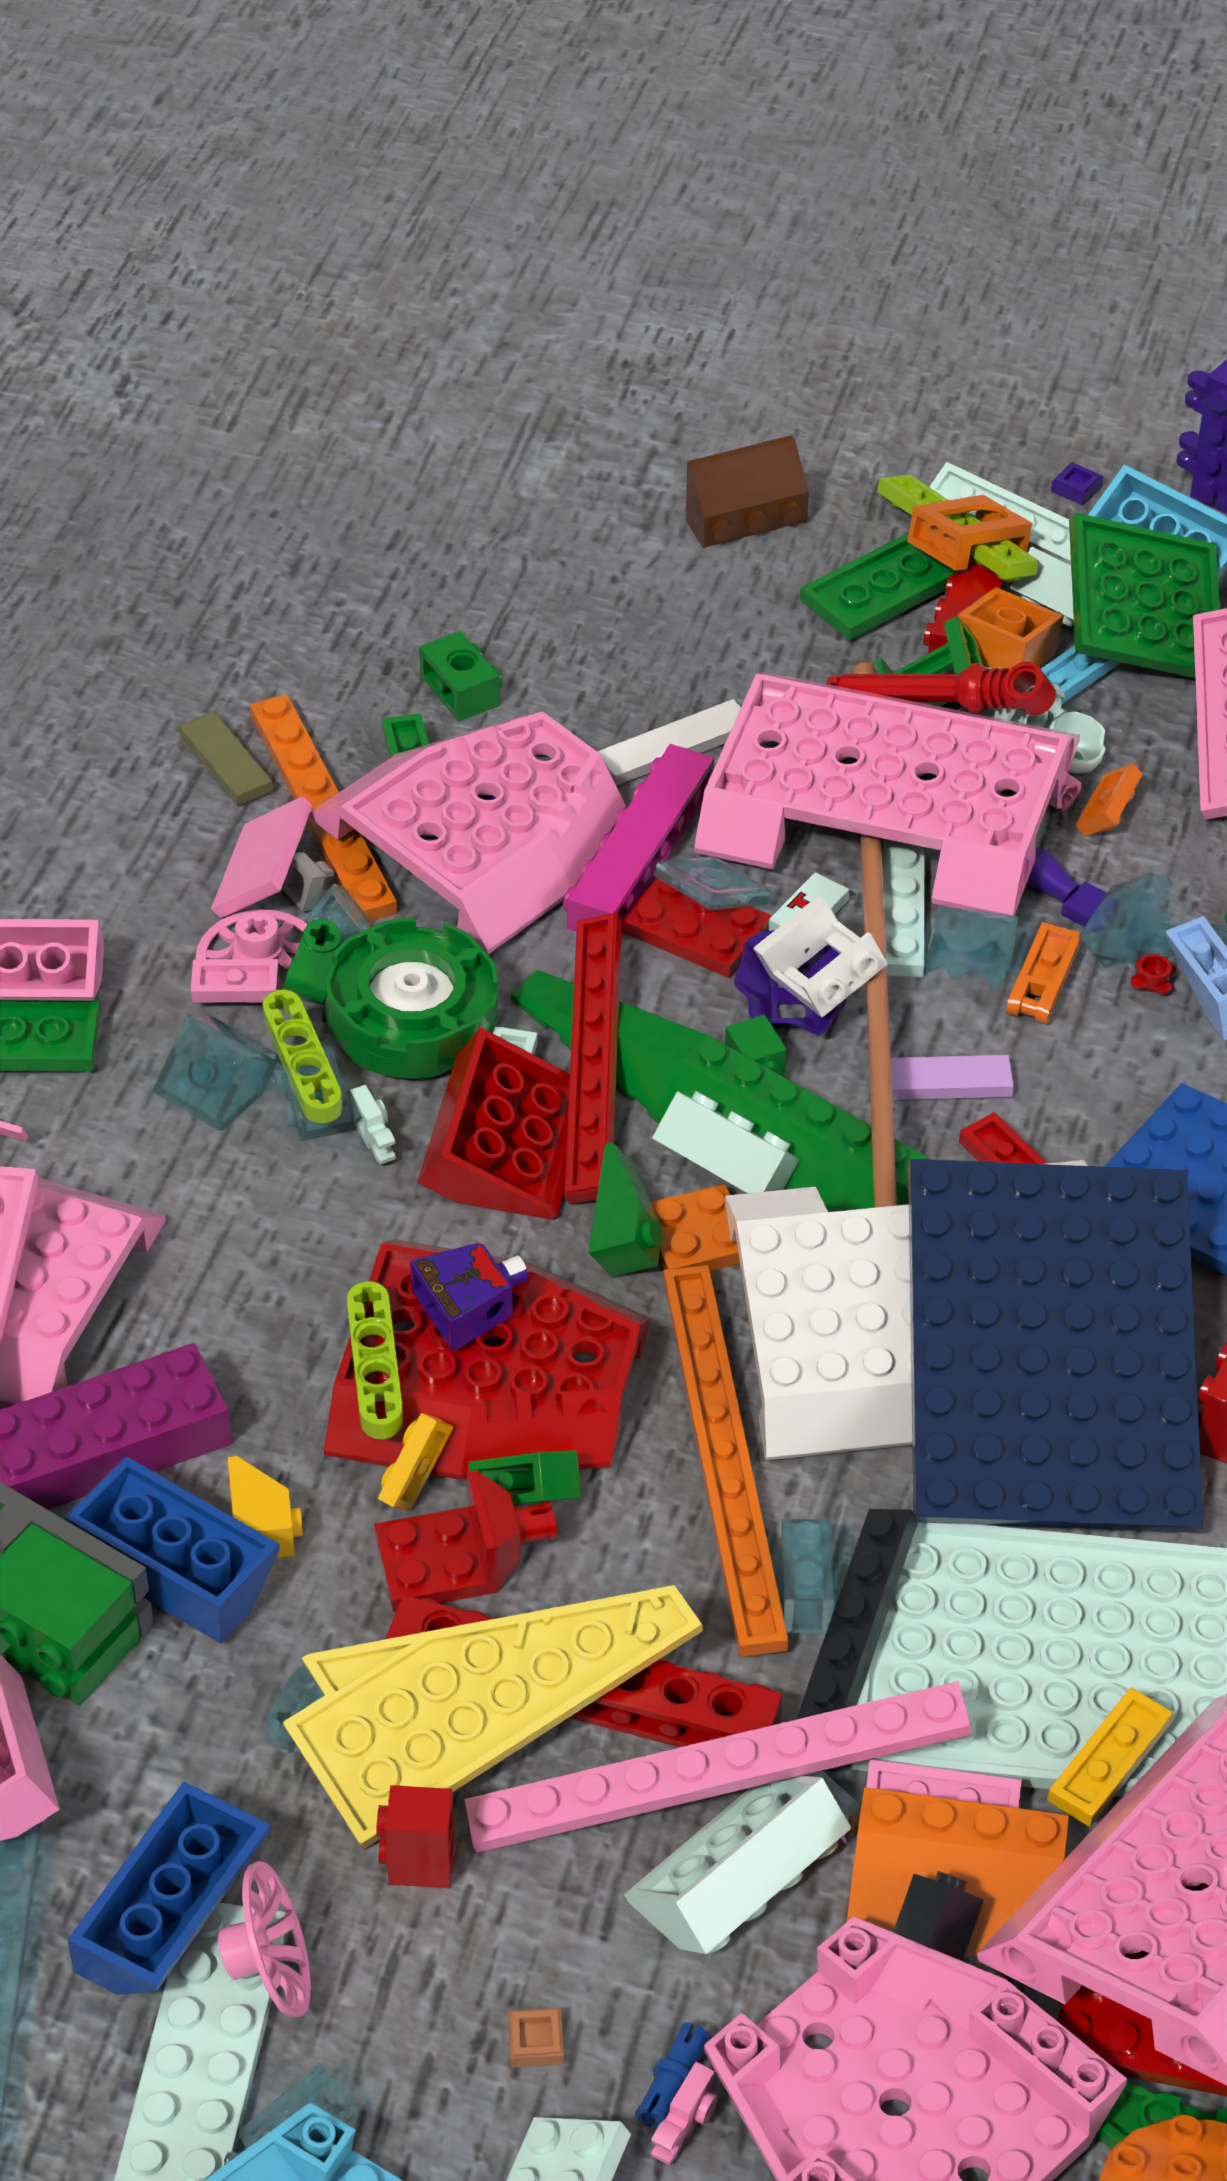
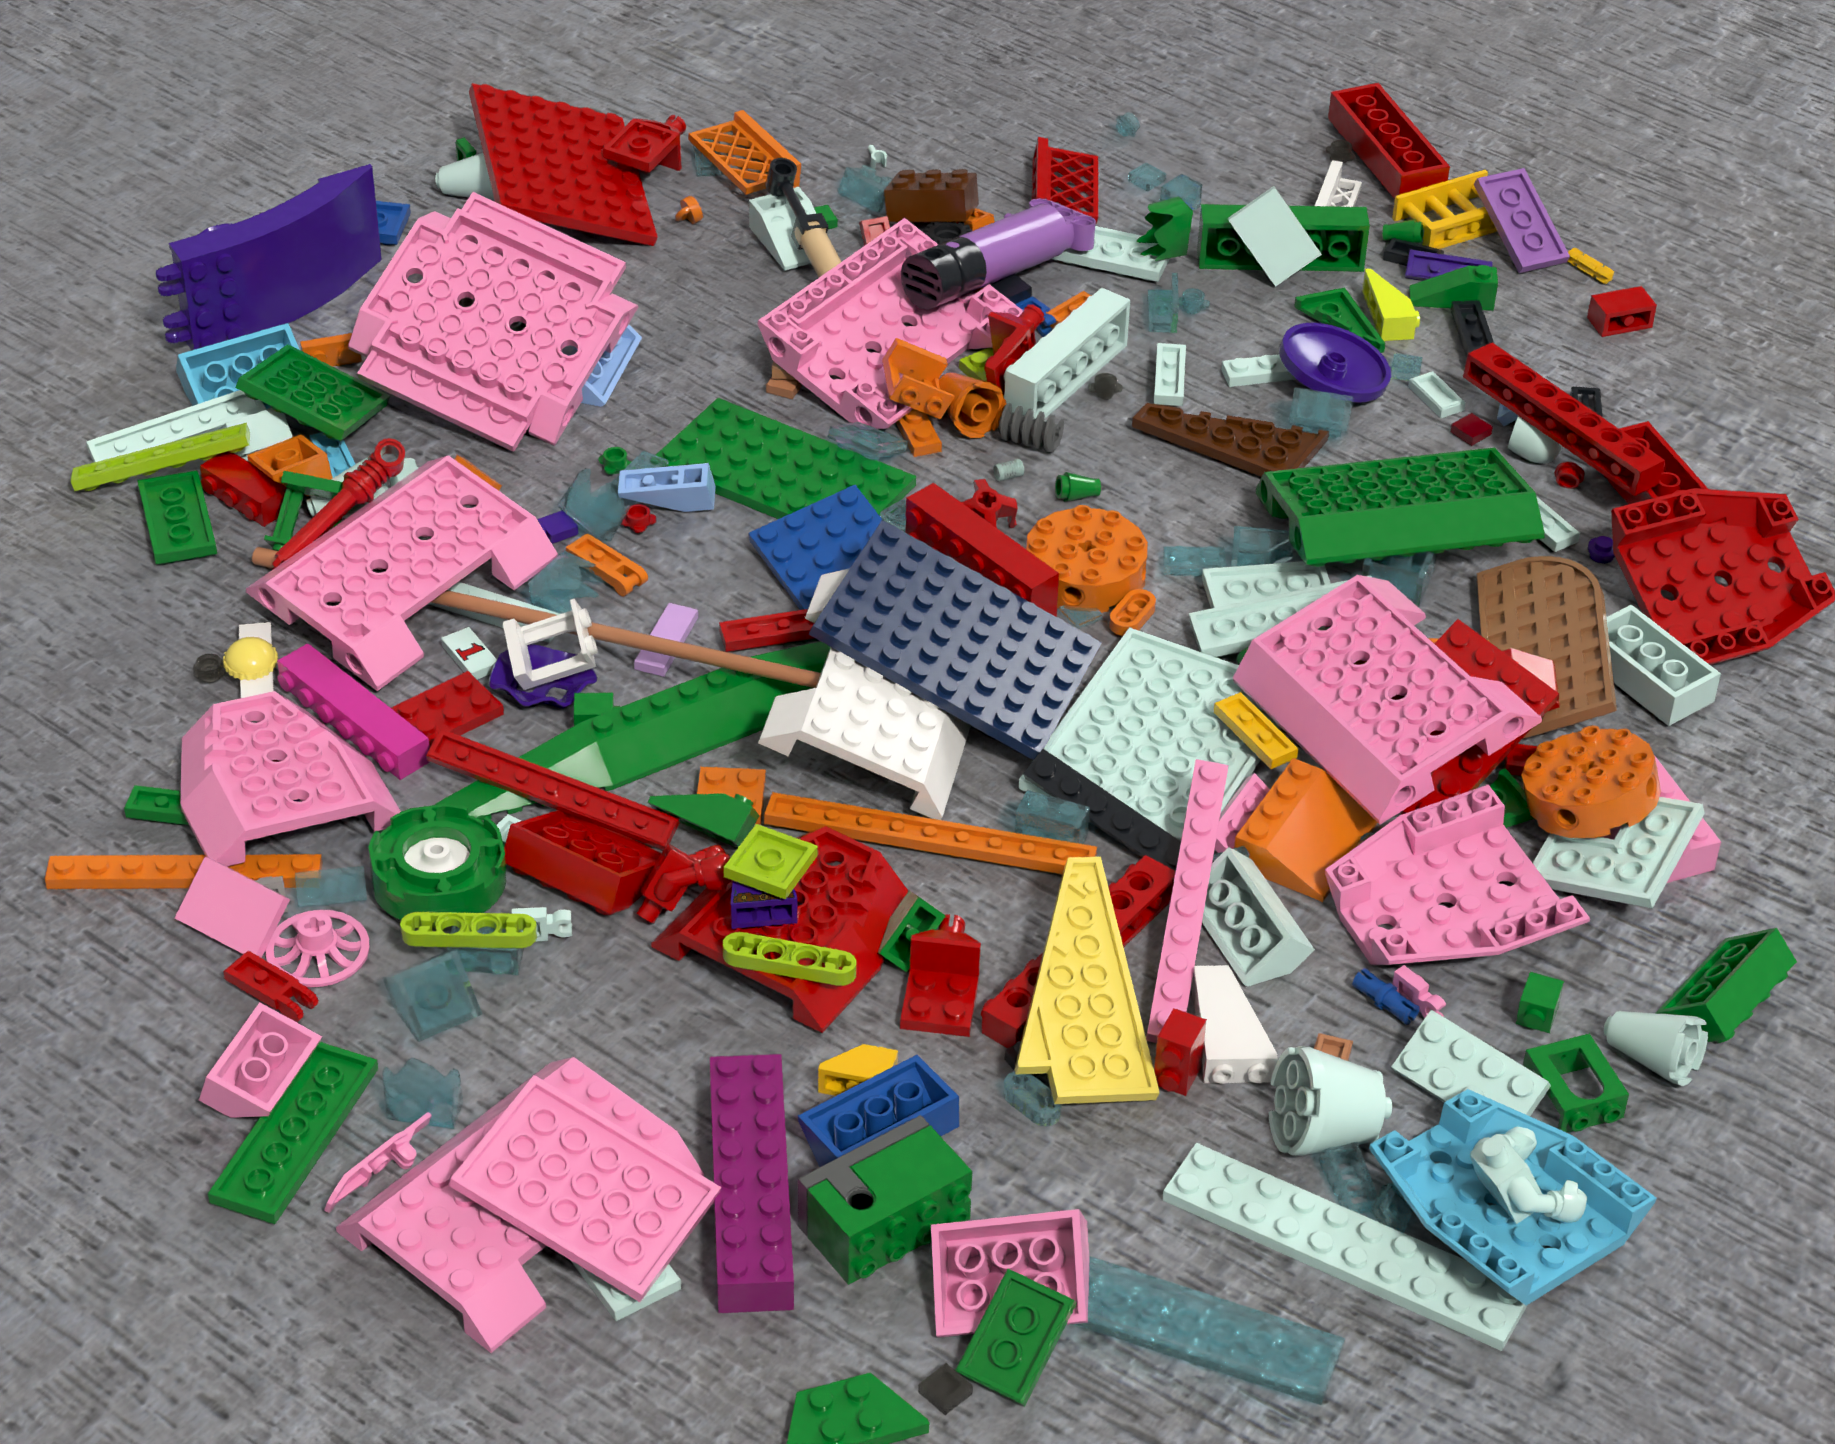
camera: 70 degrees left, 5 degrees down
blue slope [67,1781,271,1995] -> none
olive tile [179,712,273,806] -> none
bright pink plate [190,959,279,1003] -> none
bright pink wheel [218,1861,311,2019] -> none
green piece [283,919,341,1005] -> none
yellow plate [378,1413,454,1512] -> none
green brick [419,631,503,722] -> none
light aqua brick [652,1091,800,1193] -> none
clear light blue tile [654,856,771,910] -> none
reddish brown slope [686,435,809,548] -> none
black brick [893,1871,984,1960] -> none
orange panel [907,495,1032,571] -> none
dark purple tile [1051,462,1104,505] -> none
none -> clear smoke plate [193,654,226,683]
none -> light yellow hat [223,637,278,681]
none -> red hinge [223,950,319,1022]
none -> clear light blue piece [382,1058,464,1129]
none -> red torso [637,843,733,924]
none -> lime plate [724,824,818,900]
none -> white slope [1192,965,1278,1084]
none -> light aqua cone [1268,1046,1392,1156]

